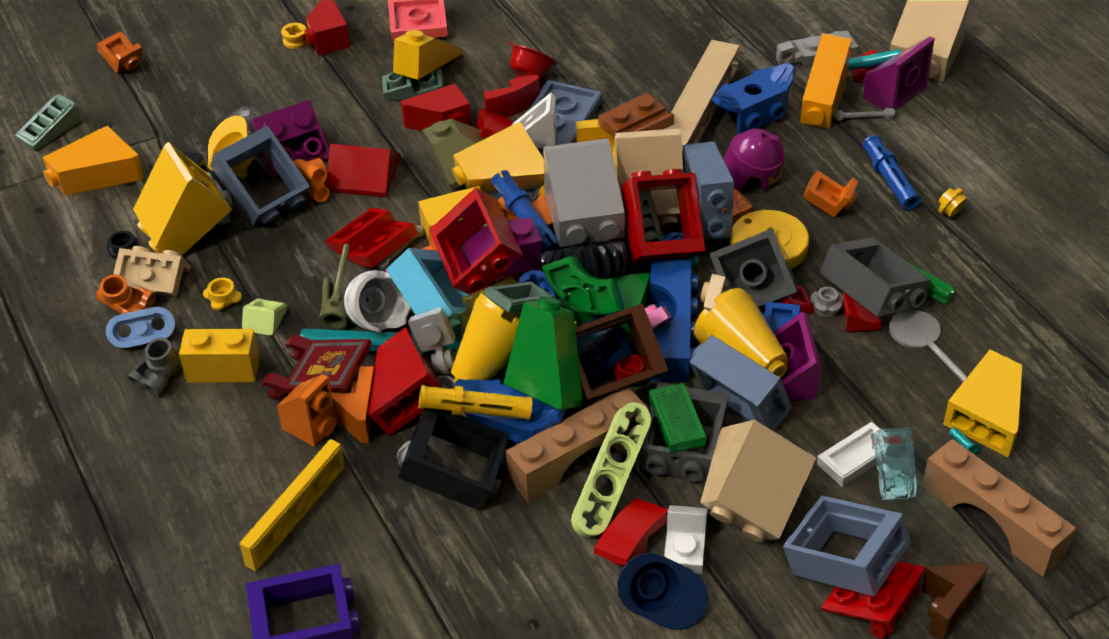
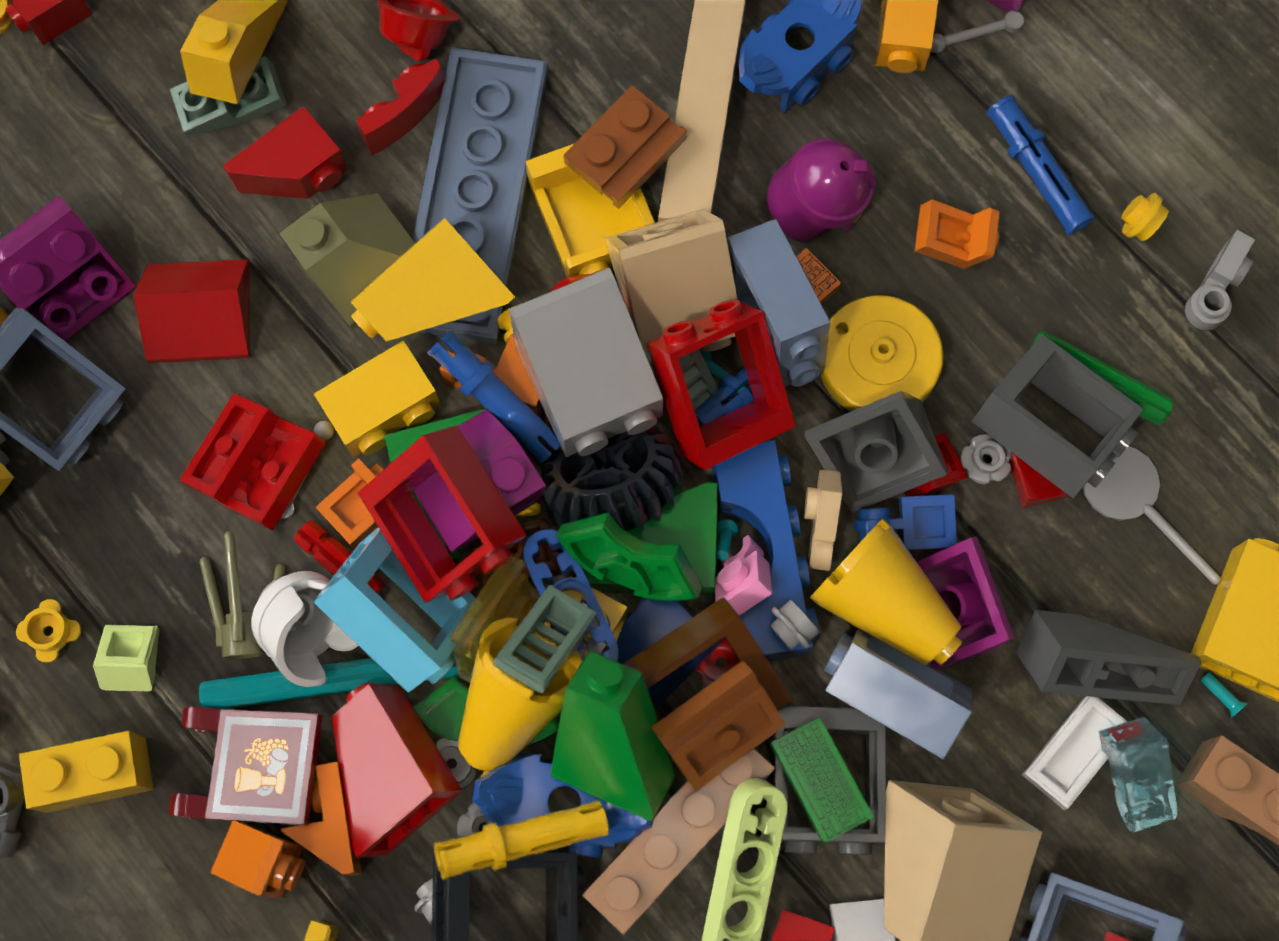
camera: 15 degrees left, 30 degrees up
orange plate [294,158,330,203] -> none
light grey plate [408,307,457,376] -> none
red slope [477,108,512,139] -> none
white slope [512,93,557,149] -> none
none -> dark orange plate [651,661,786,791]
none -> light grey plate [770,600,819,650]
none -> dark grey slope [1016,610,1201,705]
none -> light grey plate [1185,230,1255,330]

